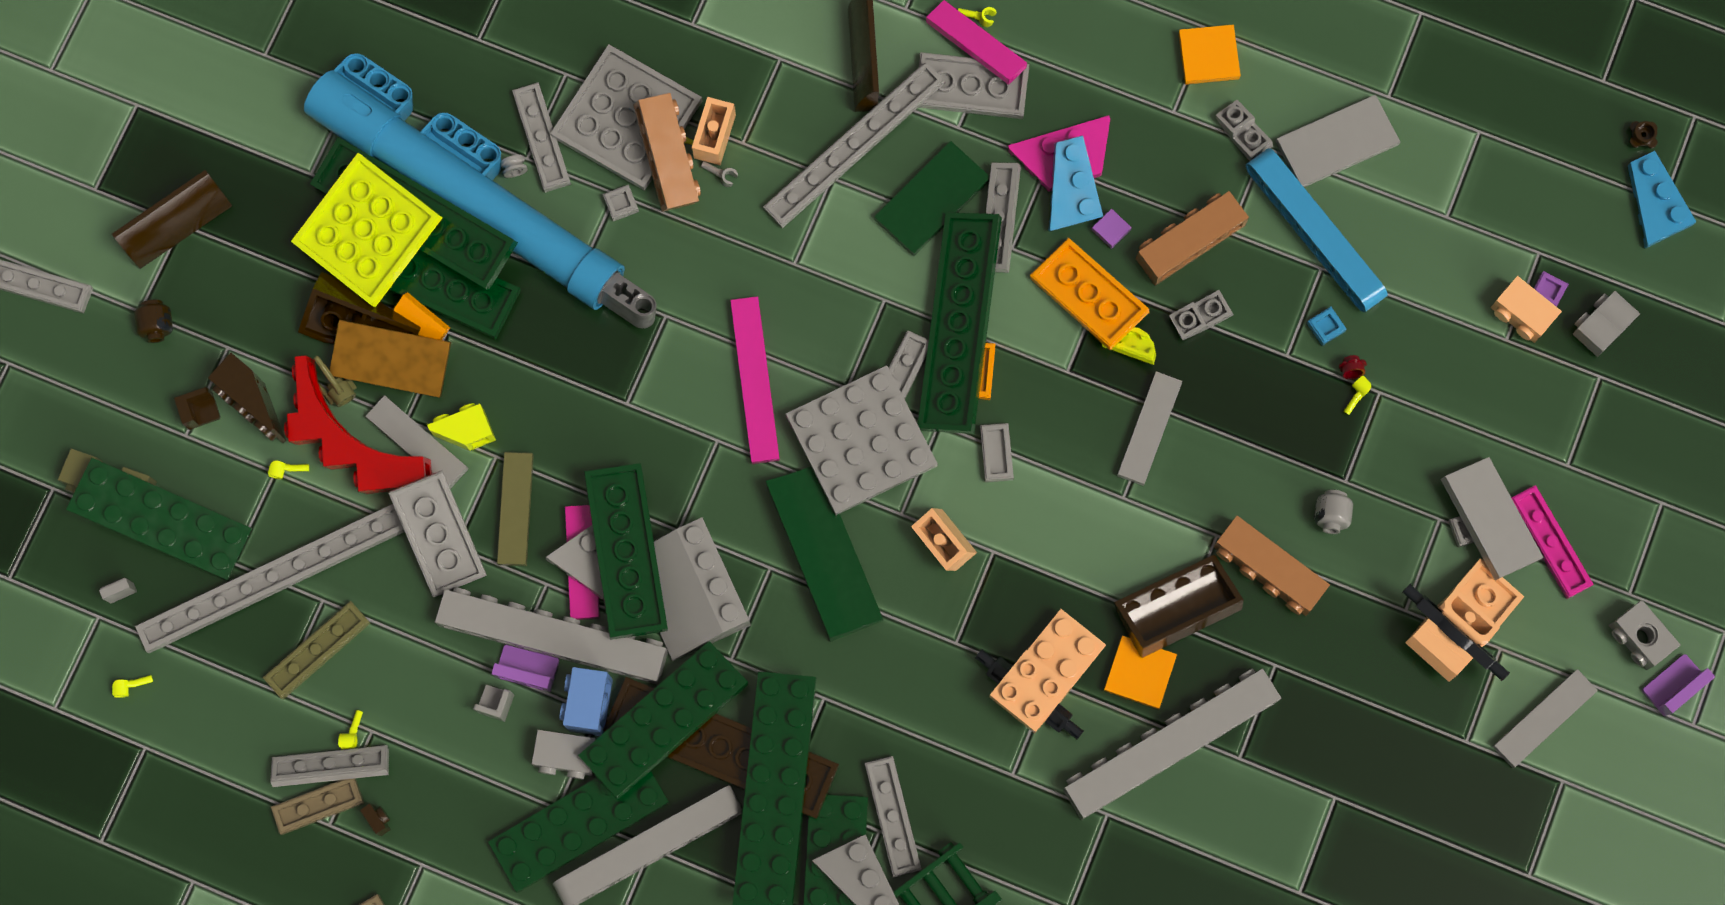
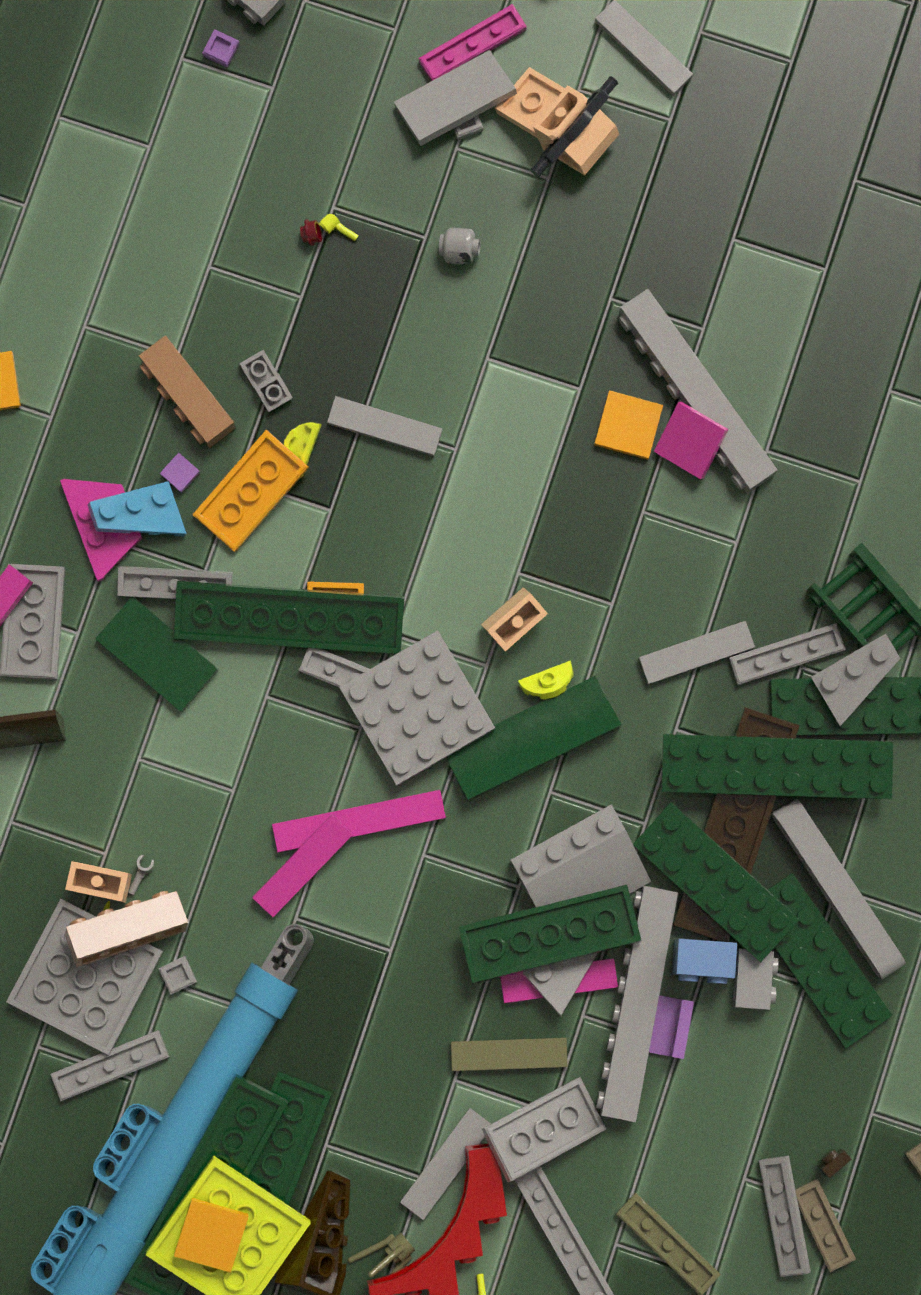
camera: 100 degrees left, 5 degrees up
pearl gold tile [330,320,451,398] -> none
neon yellow hand [338,710,363,750] -> none
light orange tile [394,292,450,340] -> none
neon yellow slope [427,403,496,451] -> none
light grey panel [473,685,514,722] -> none
light grey bush [500,155,528,178] -> none
light grey tile [763,61,945,229] -> none
light nougat piece [975,609,1106,740] -> none
light grey tile [980,423,1014,482] -> none
dark brown slope [1114,554,1244,658] -> none
medium nougat brick [1213,516,1330,616] -> none
light grey slope [1216,100,1273,161] -> none
dark azure beam [1245,148,1388,313] -> none
light grey tile [1276,95,1400,187] -> none
dark azure tile [1307,307,1347,346] -> none
light nougat brick [1491,276,1562,343] -> none
none -> light orange tile [174,1198,249,1273]
none -> dark pink tile [252,814,353,917]
none -> neon yellow plate [518,660,574,699]
none -> light grey tile [638,621,755,685]
none -> dark pink tile [654,402,729,479]

